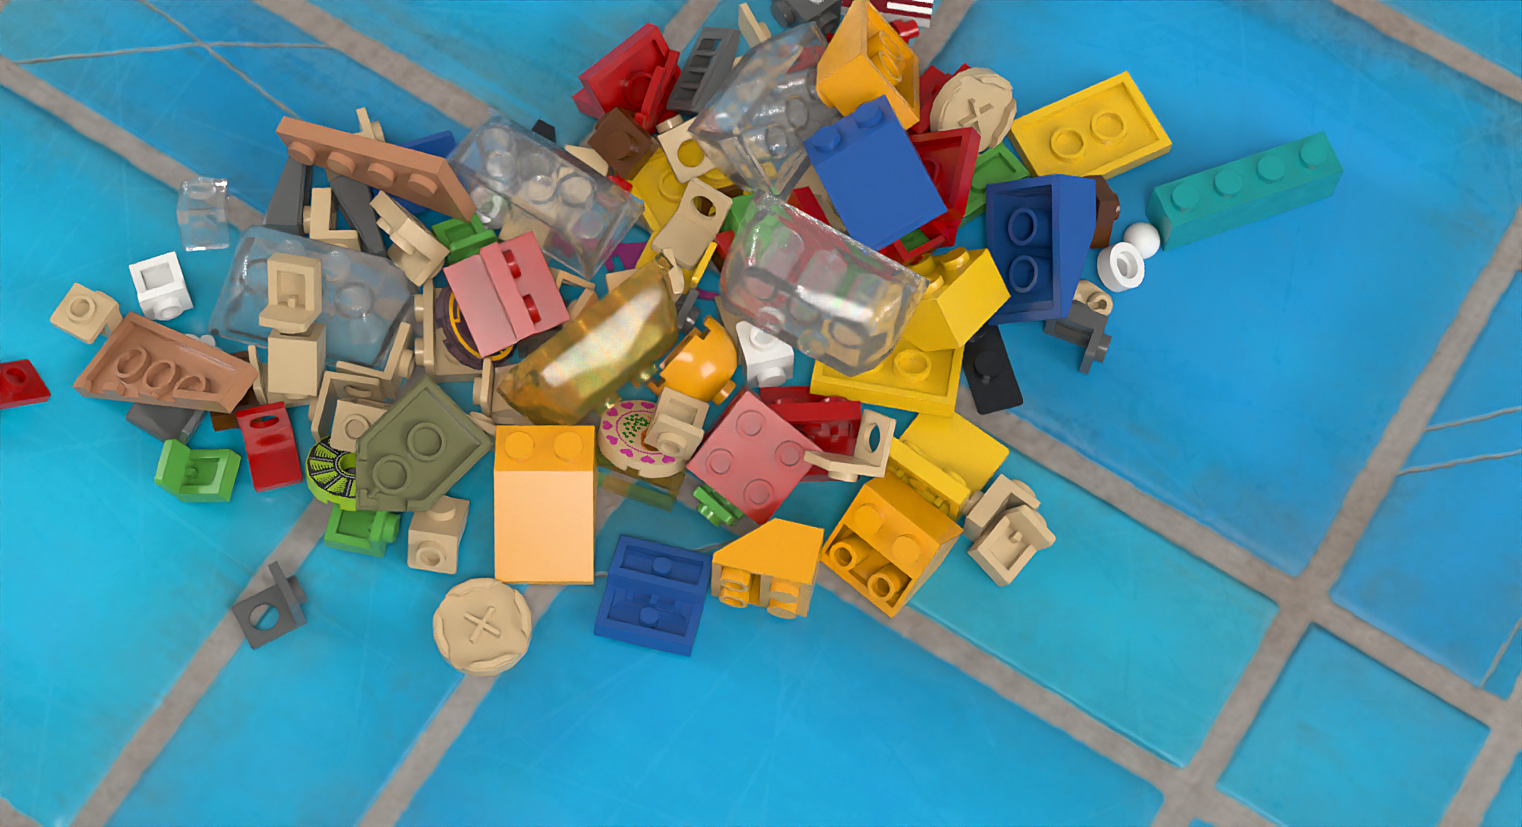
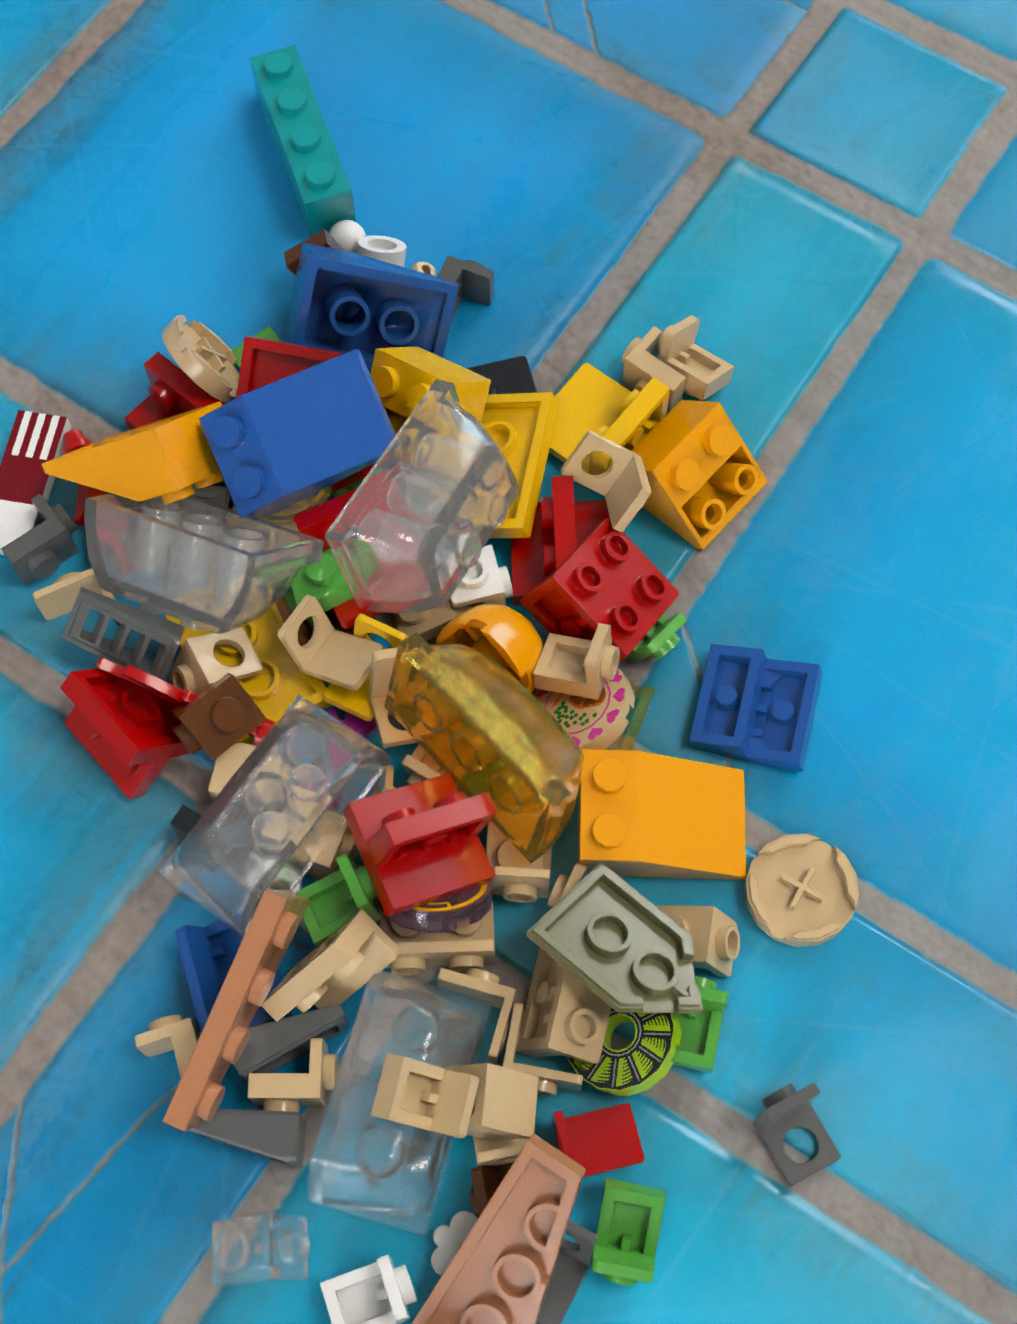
camera: 85 degrees left, 0 degrees up
light orange slope [711,518,824,619] -> none
yellow plate [1006,71,1172,181] -> none

